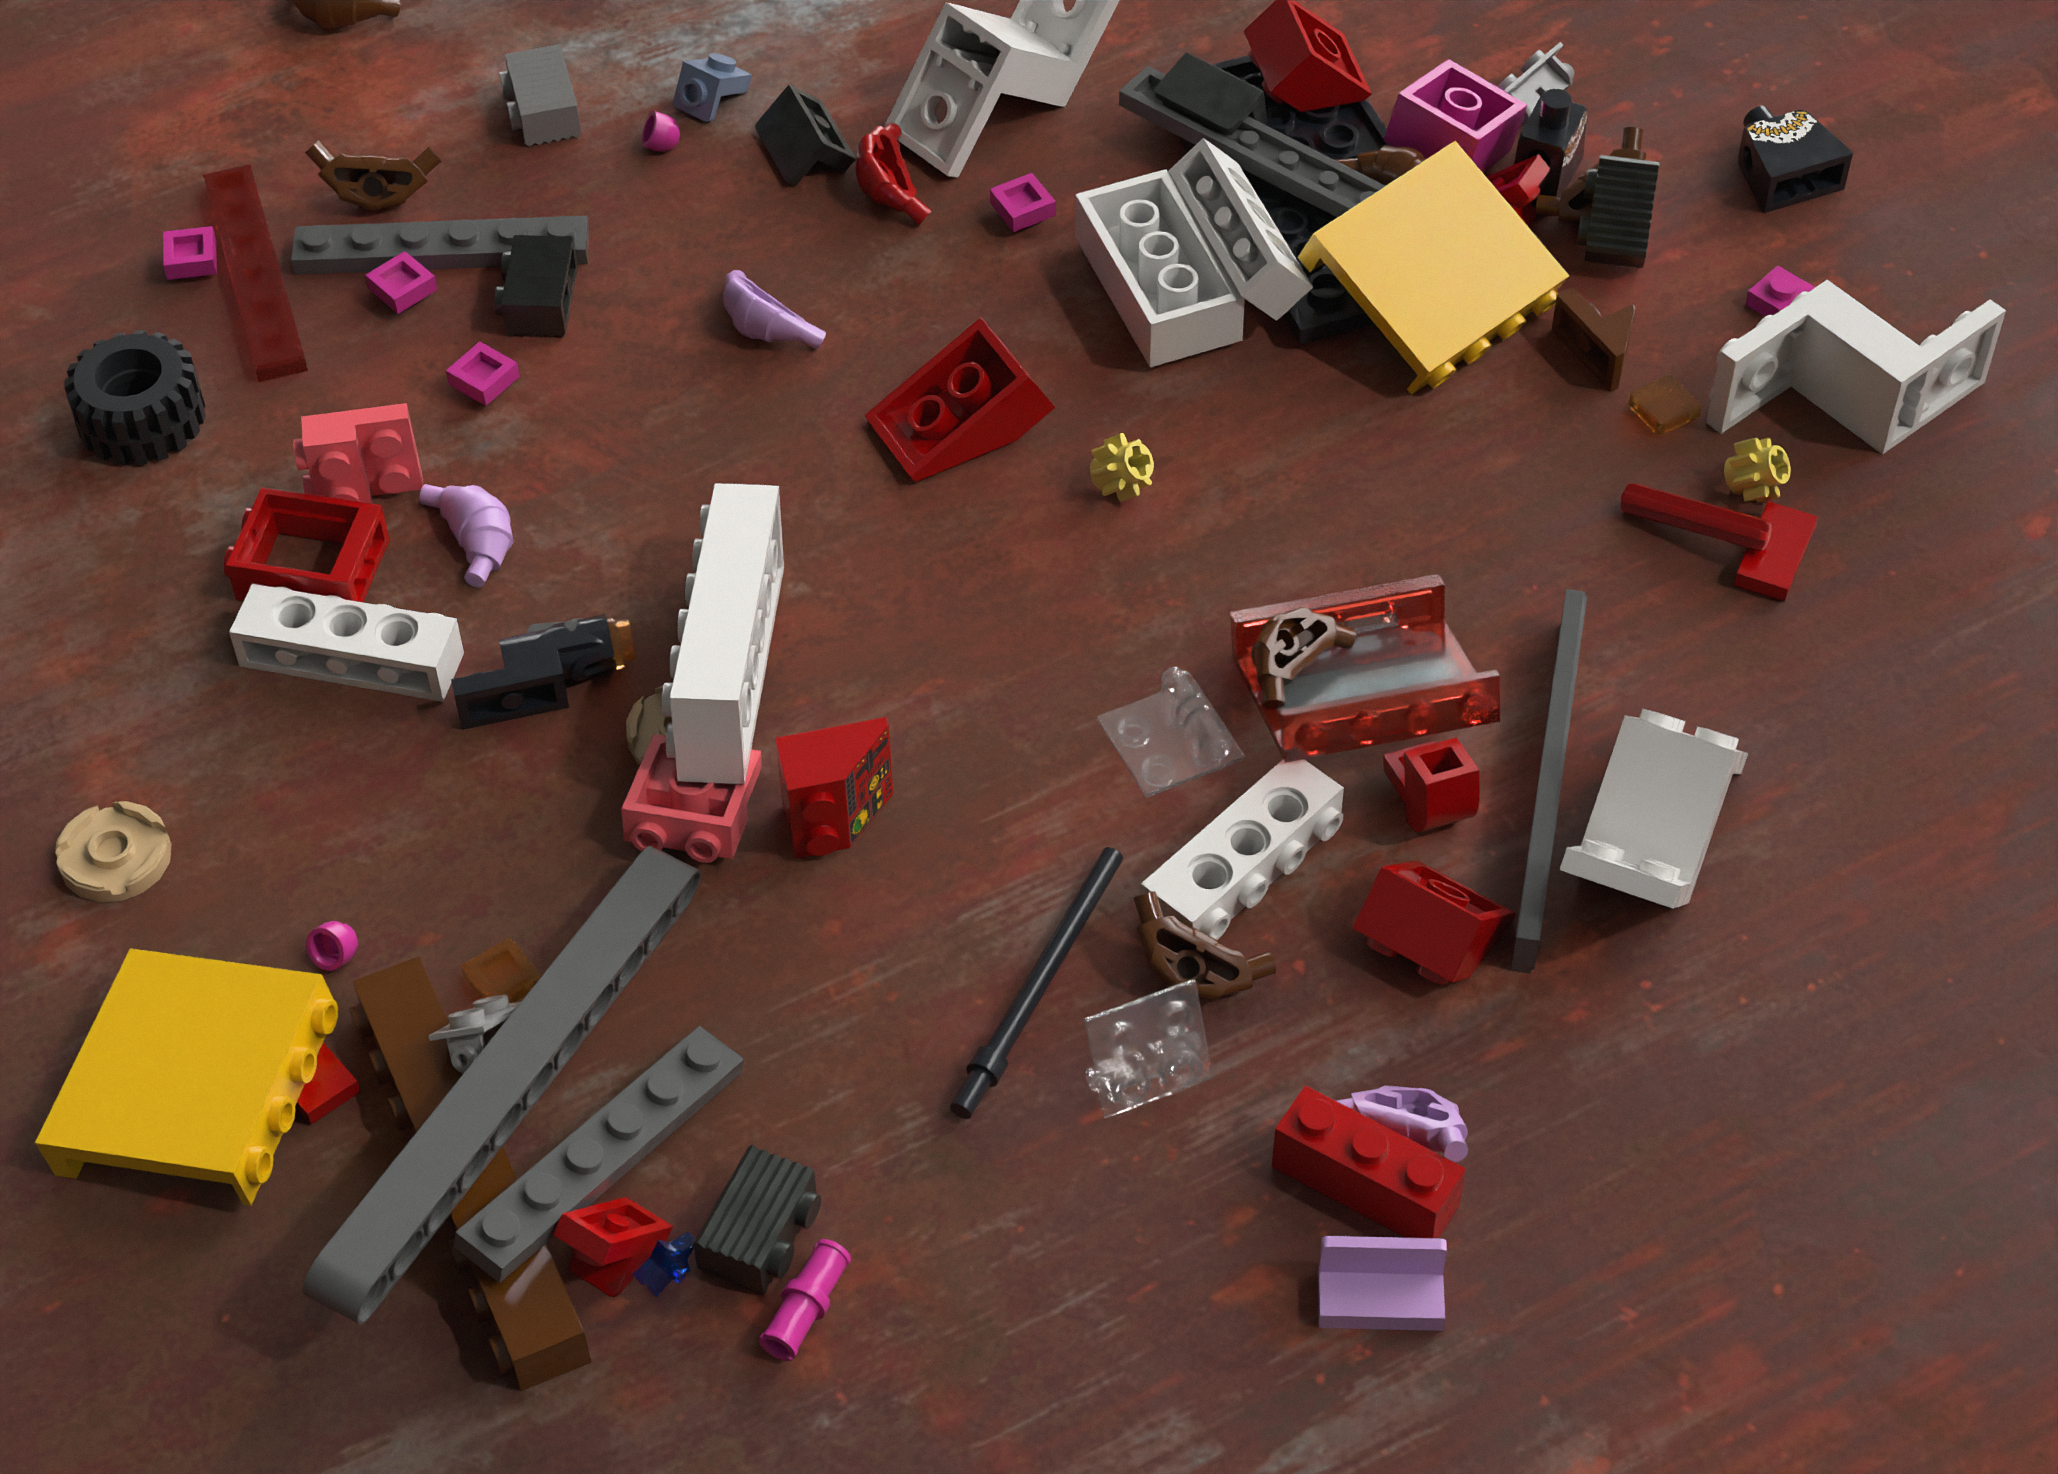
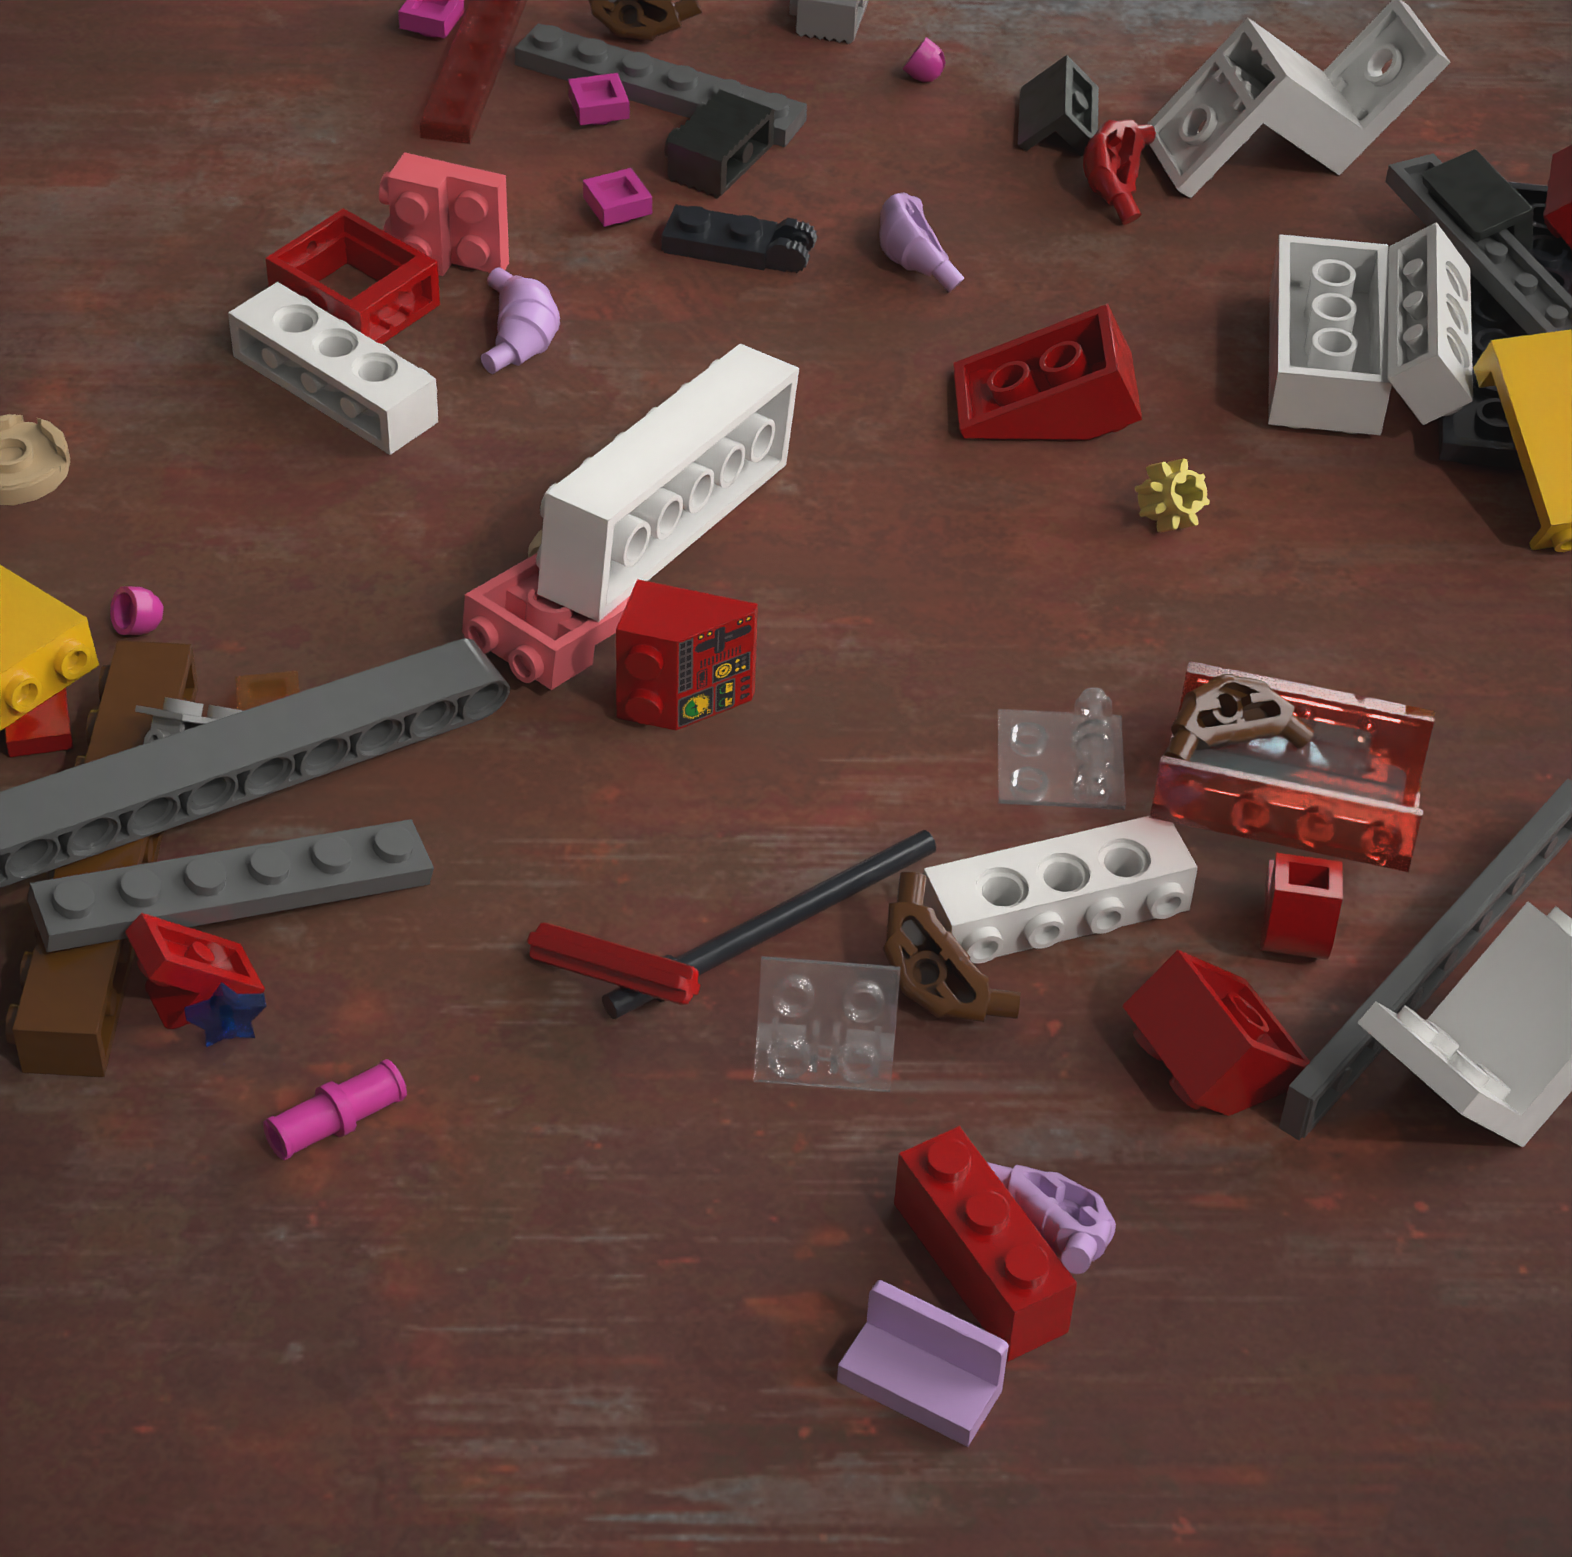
camera: 25 degrees right, 5 degrees down
black tyre [64,330,206,465] -> none
black plate [451,614,637,730] -> none
sand blue bracket [673,53,752,122] -> none
pearl dark grey brick [693,1145,821,1294] -> none
dark pink plate [990,173,1056,232] -> none
none -> red axle [527,922,701,1005]
none -> black hinge [661,204,818,273]

